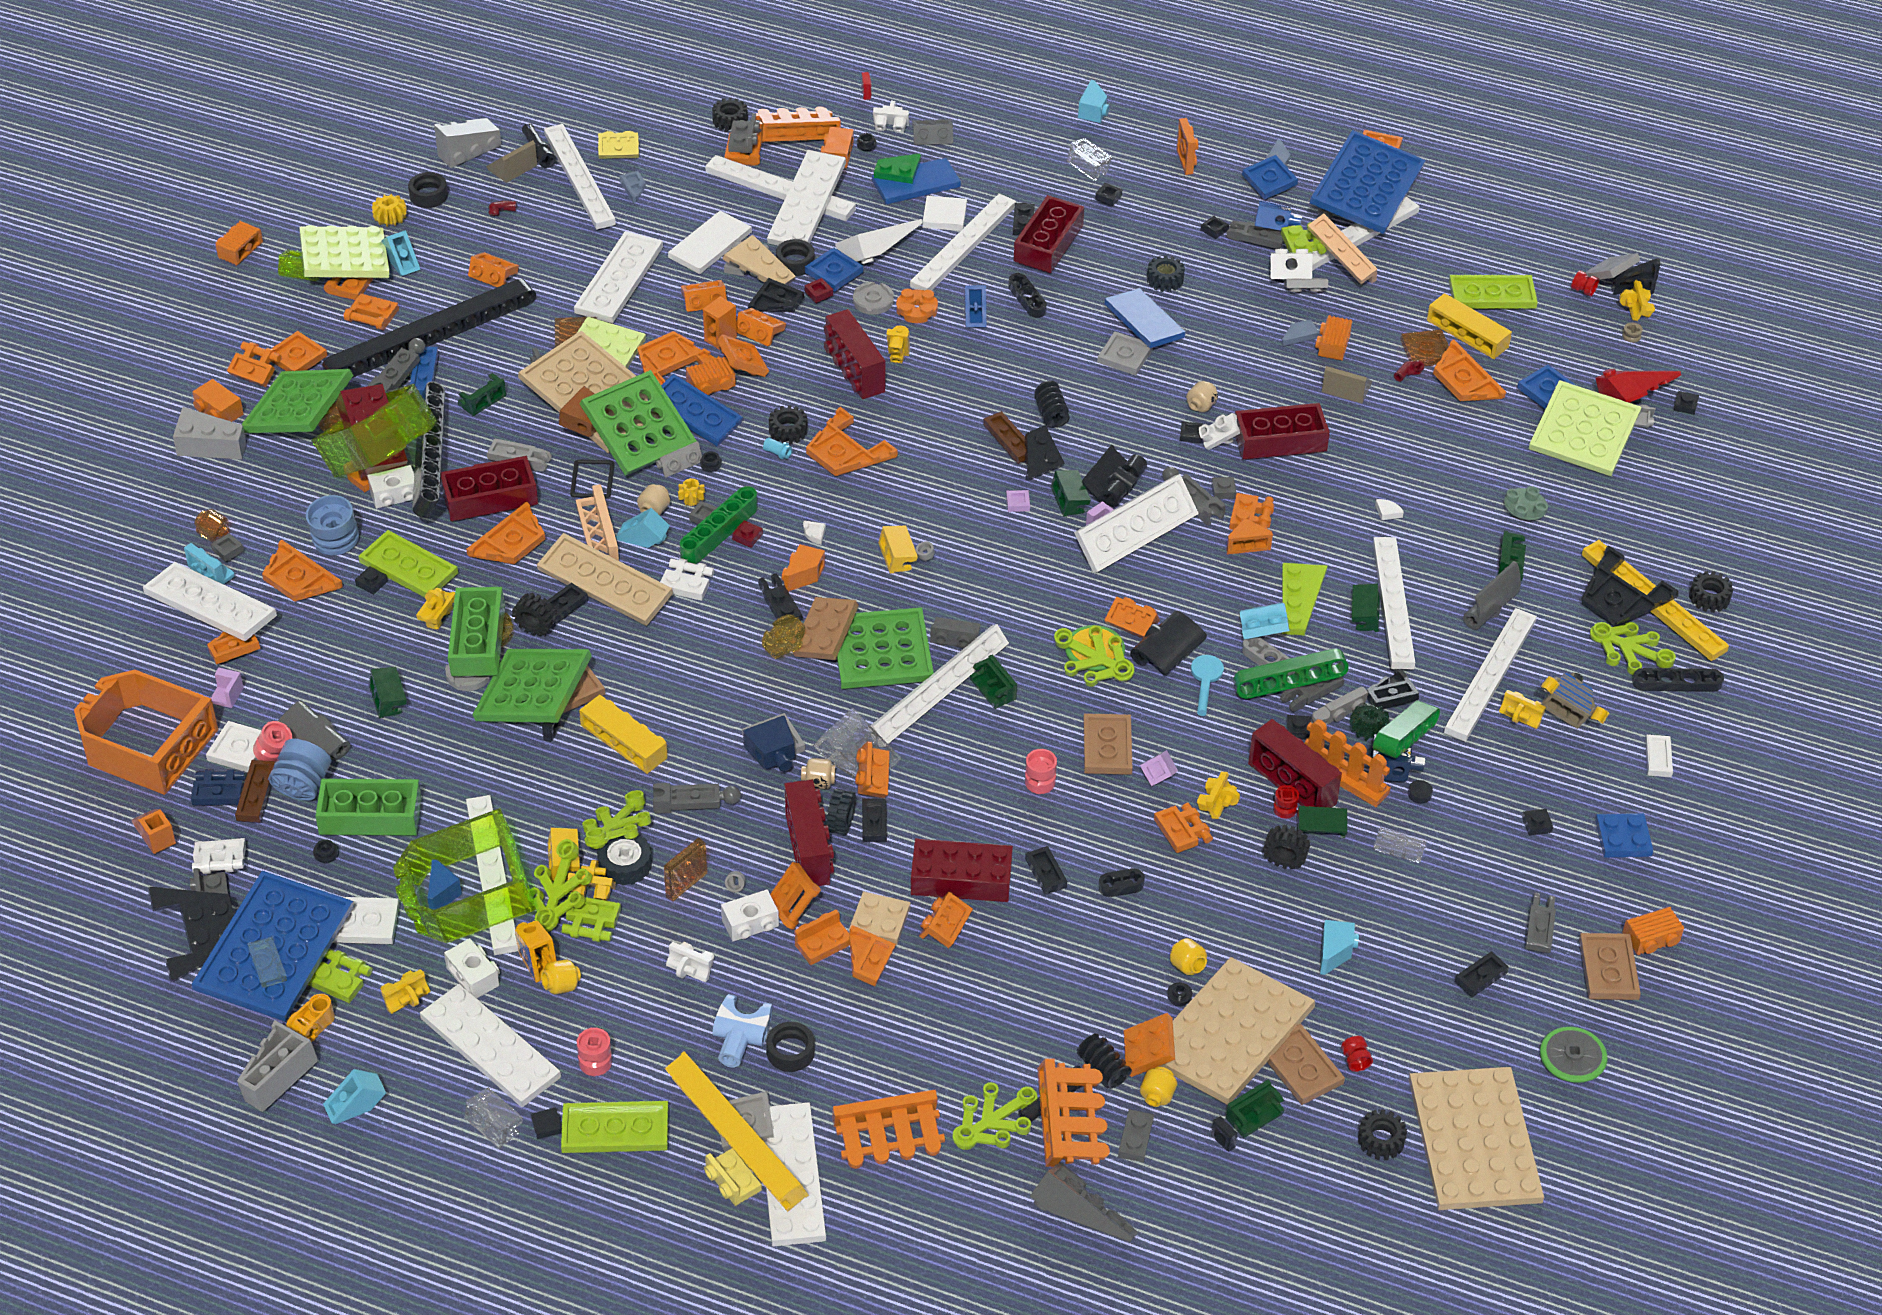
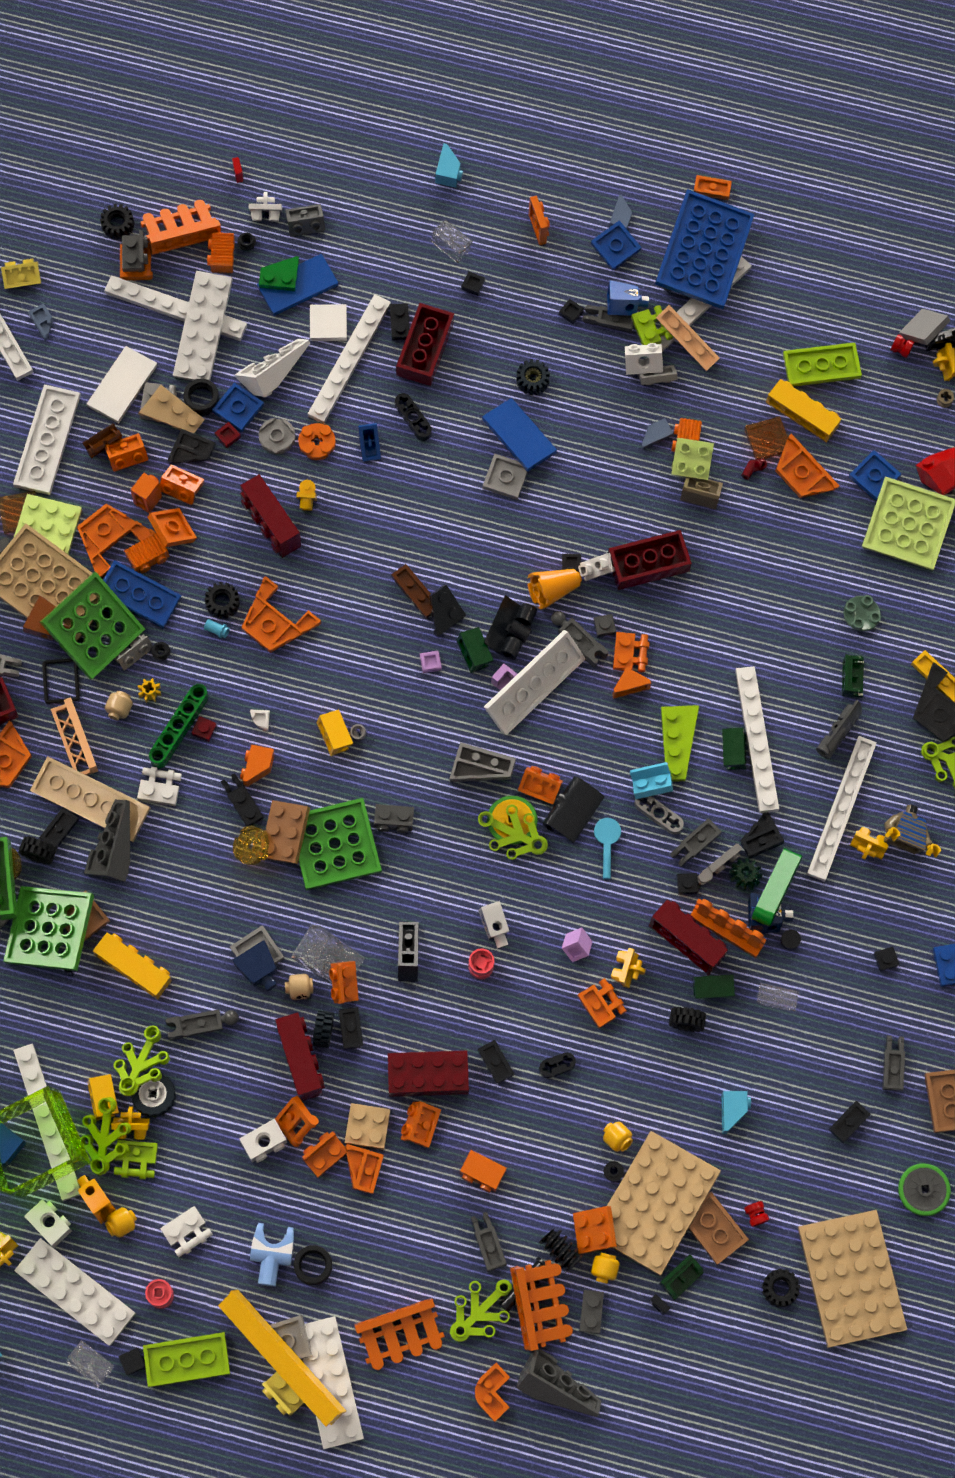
camera: 10 degrees left, 25 degrees up
medium azure slope [615,508,670,548] -> none
clear orange tile [664,837,707,902] -> none
white hips [666,942,714,982] -> none
dark grey plate [689,501,718,524] -> none
light grey hinge [725,871,746,892] -> none
white plate [869,624,1009,747] -> none
dark green hinge [970,654,1017,709] -> none
black piece [1034,380,1070,428] -> none
medium nougat plate [1083,714,1133,774] -> none
tan head [1186,381,1218,413] -> none
green beam [1233,648,1349,699] -> none
red wheel [1273,785,1299,819] -> none
white tile [1375,499,1404,520] -> none
none -> reddish brown hinge [82,423,122,458]
none -> dark grey wedge [84,799,130,882]
none -> white plate [160,1206,213,1257]
none -> black slope [398,922,419,982]
none -> light grey wedge [449,742,516,782]
none -> orange brick [460,1150,507,1193]
none -> dark grey hinge [471,1212,507,1272]
none -> orange plate [475,1363,510,1422]
none -> white torso [478,901,509,948]
none -> light orange cone [527,569,582,609]
none -> yellowish green hinge [671,438,714,480]

